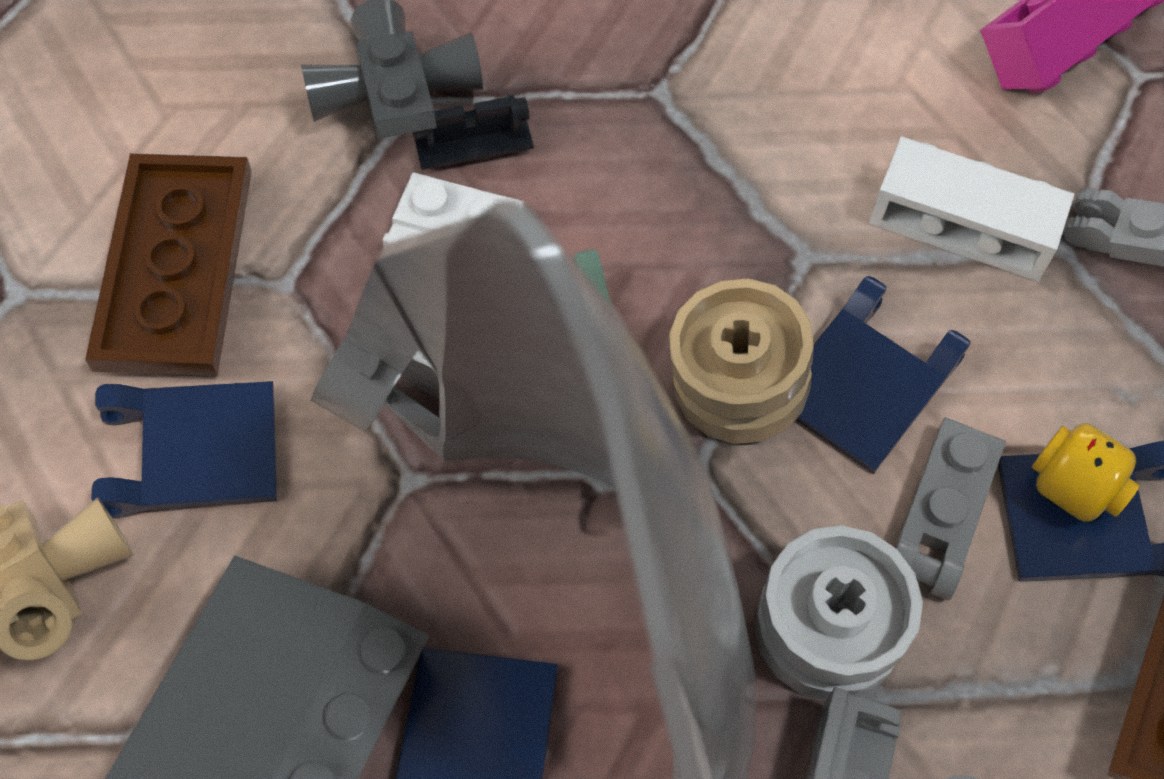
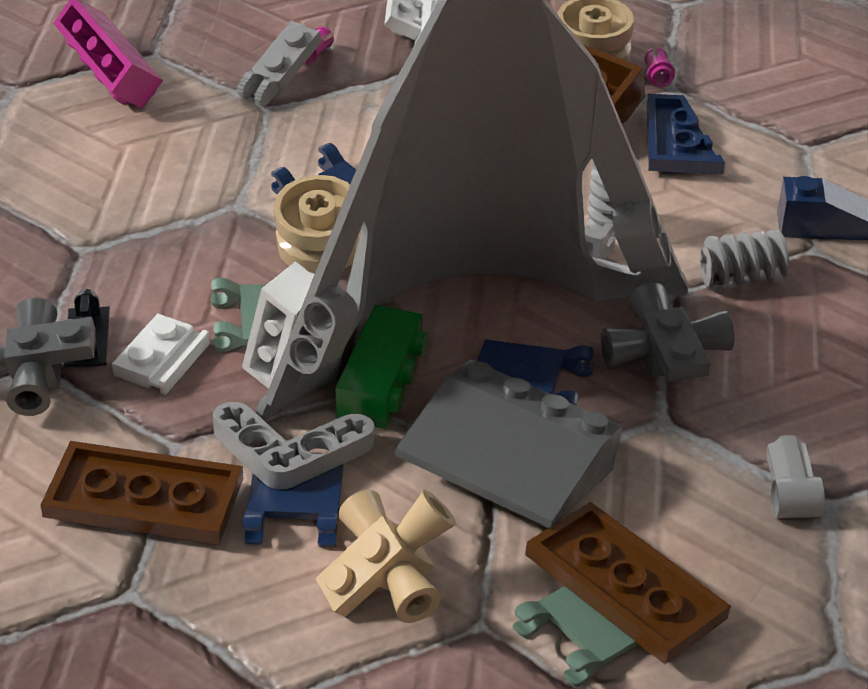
camera: 80 degrees left, 20 degrees down
white brick [869,136,1074,282] -> none
none -> light grey beam [213,402,374,490]
none -> green brick [336,305,428,429]

